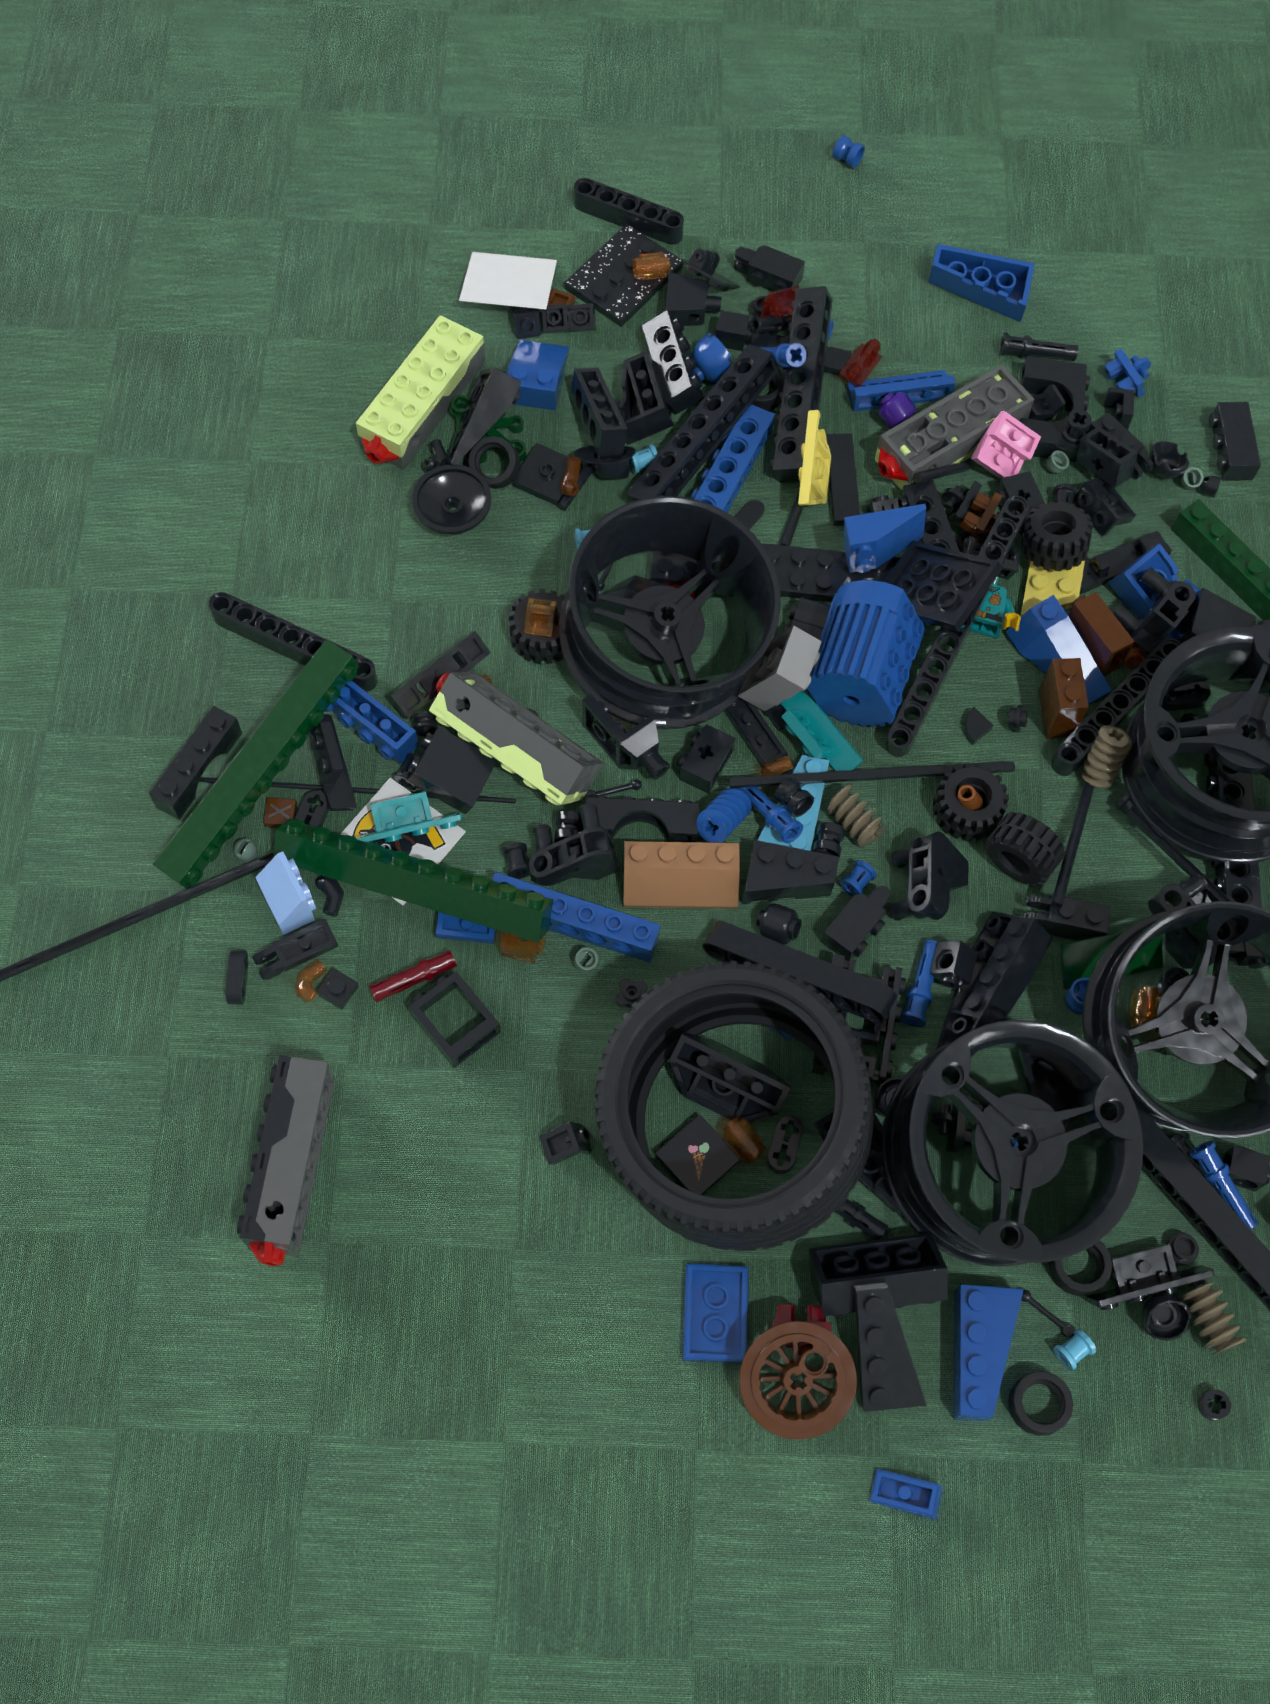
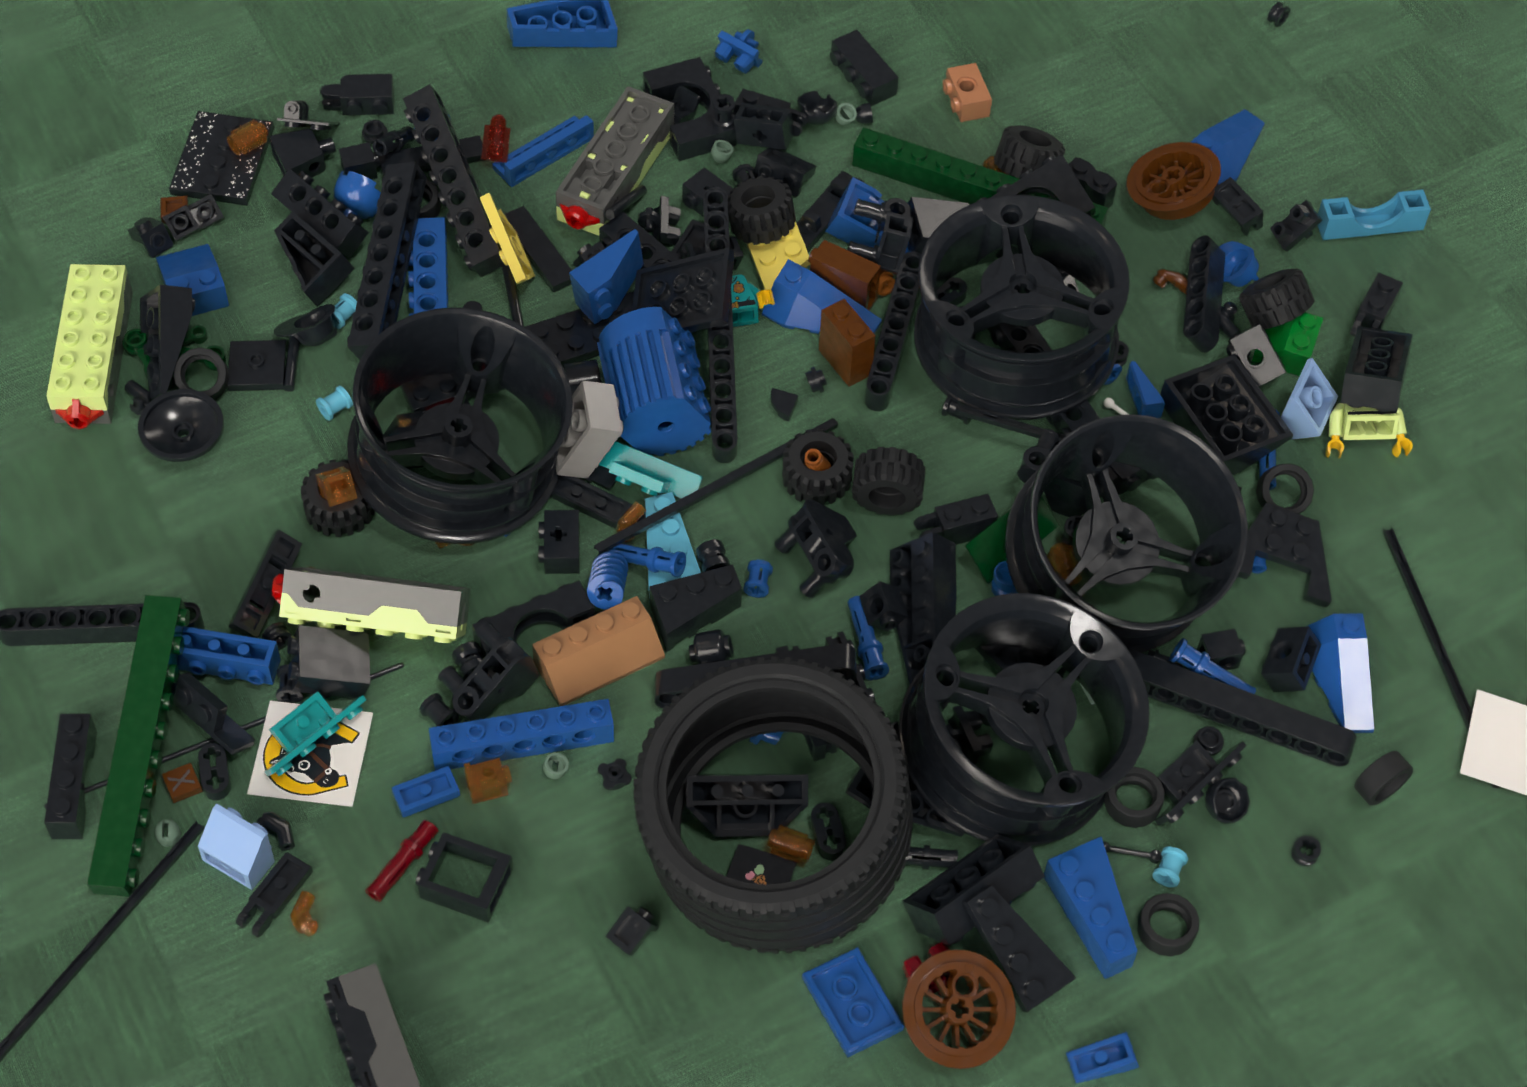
camera: 30 degrees left, 10 degrees down
black beam [226,950,248,1005] -> none
dark green brick [274,819,553,943] -> none
black plate [316,968,359,1010] -> none
white sticker [459,252,557,309] -> none
reddish brown arm [560,456,581,497] -> none
black brick [570,368,627,457] -> none
black beam [574,178,684,245] -> none
black plate [582,694,670,780] -> none
black hinge [585,779,642,799] -> none
blue pin [759,343,807,367] -> none
clear red hinge [760,286,800,318] -> none
black wheel [775,778,814,817] -> none
black hinge [821,885,891,961] -> none
dark tan piece [828,784,888,847] -> none
dark purple head [878,392,916,429] -> none
reddish brown hips [960,492,1003,542] -> none
bright pink slope [971,411,1041,479] -> none
black pin [1000,332,1078,361] -> none
black piece [1051,781,1095,909] -> none
dark tan piece [1082,725,1132,788] -> none
black bracket [1104,388,1135,430] -> none
dark tan piece [1182,1282,1246,1354] -> none

